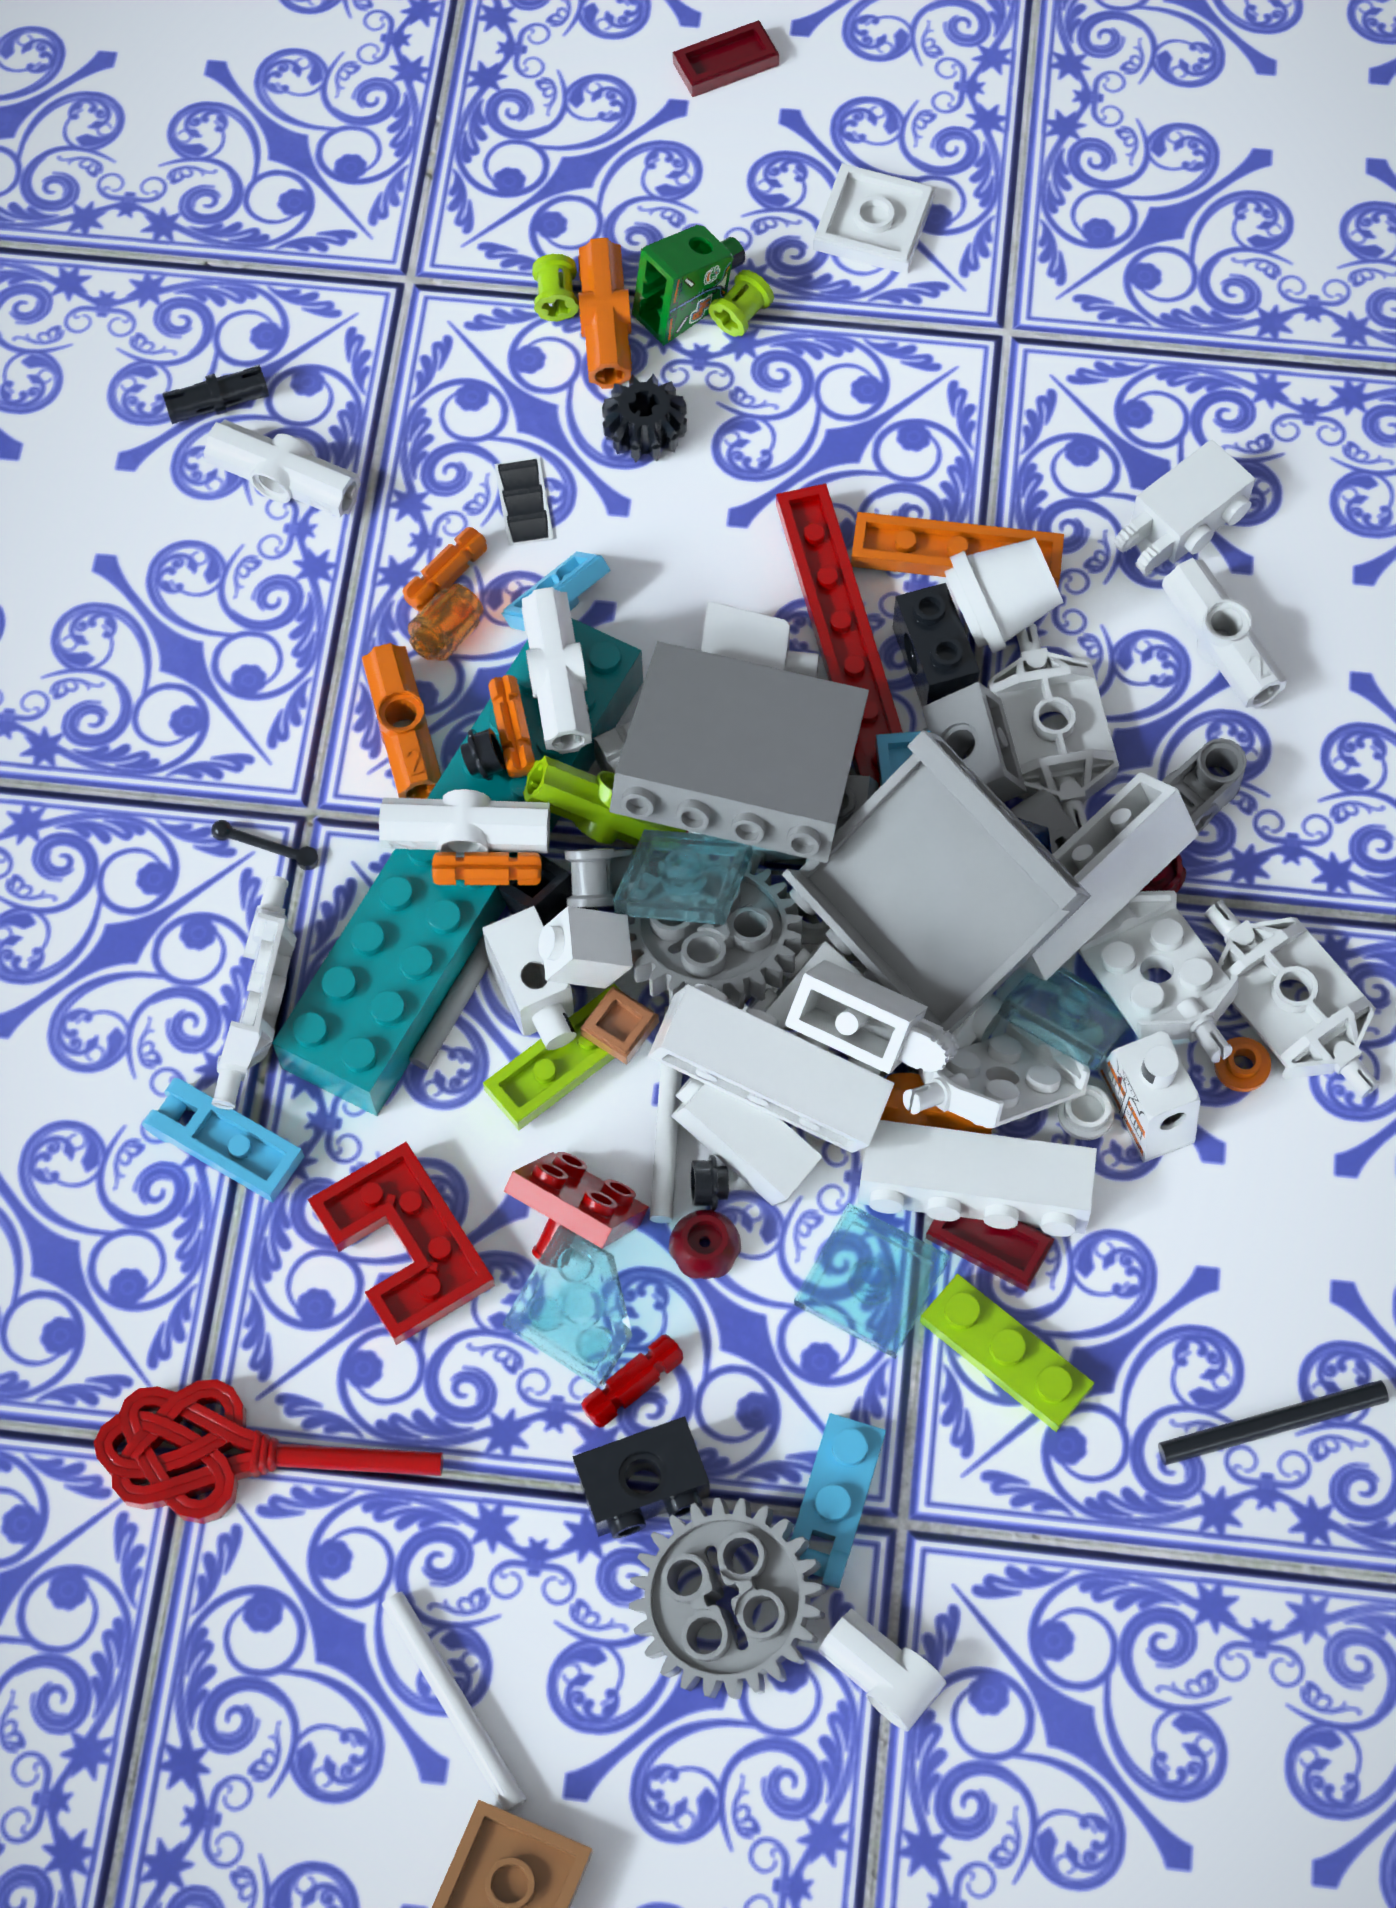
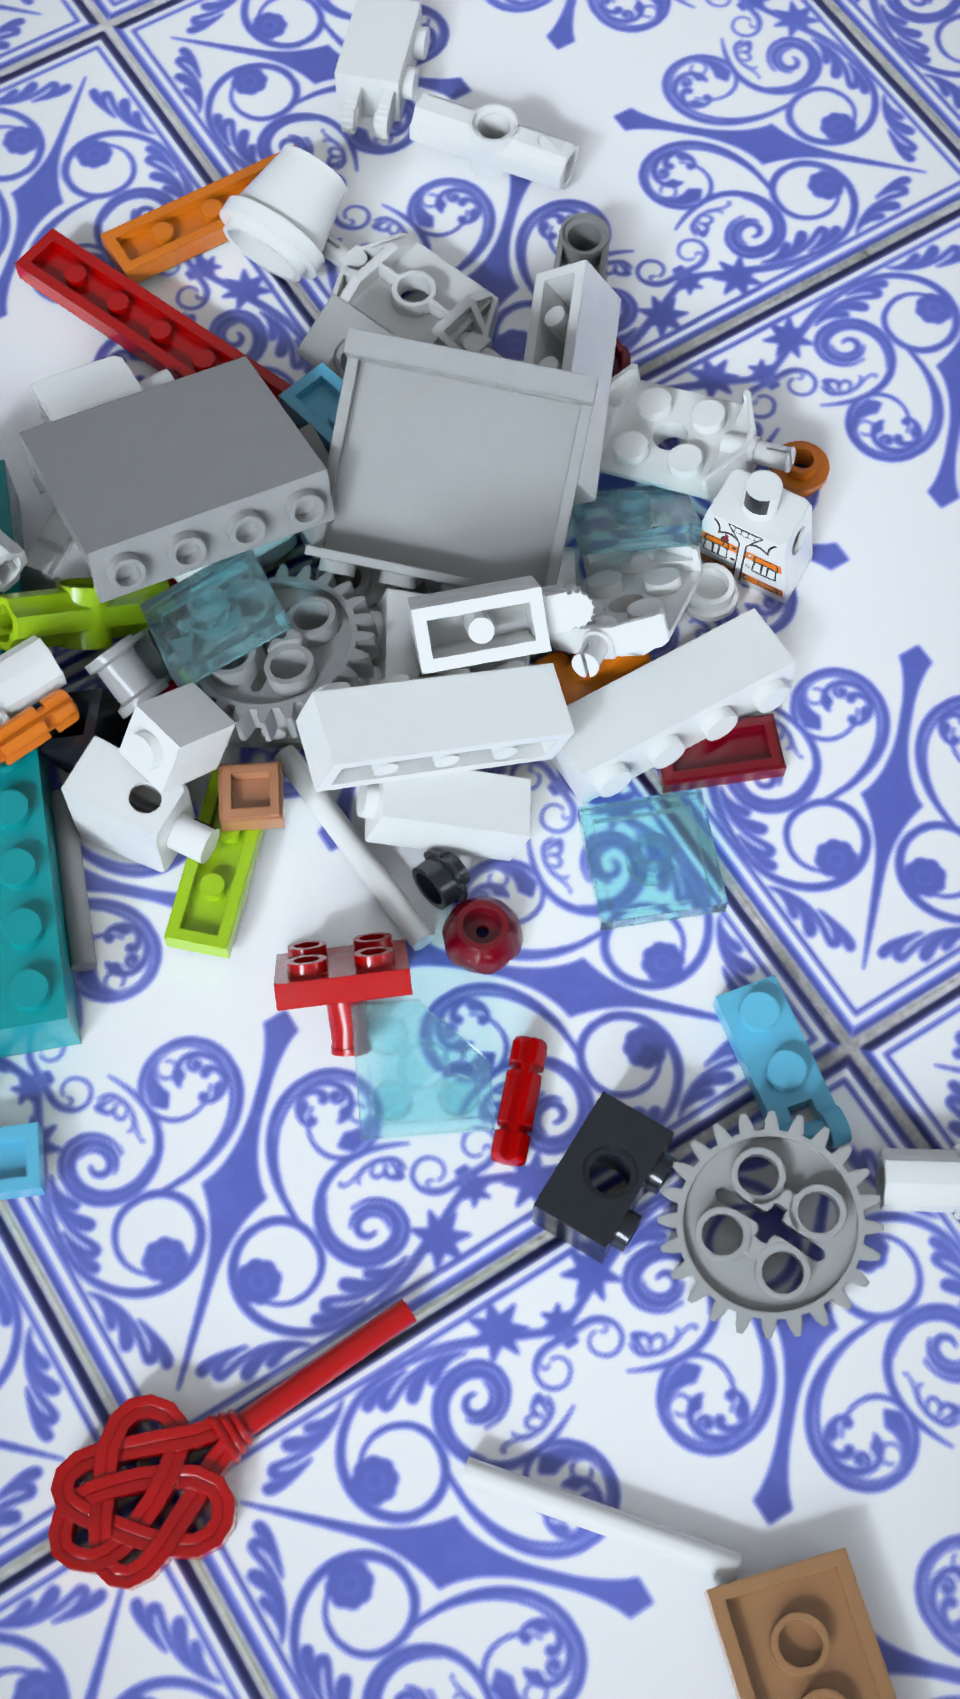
camera: 40 degrees left, 0 degrees up
red plate [308,1141,496,1345] -> none
black brick [892,583,980,707] -> none
lime plate [920,1273,1095,1432] -> none
white plate [1204,900,1380,1099] -> none

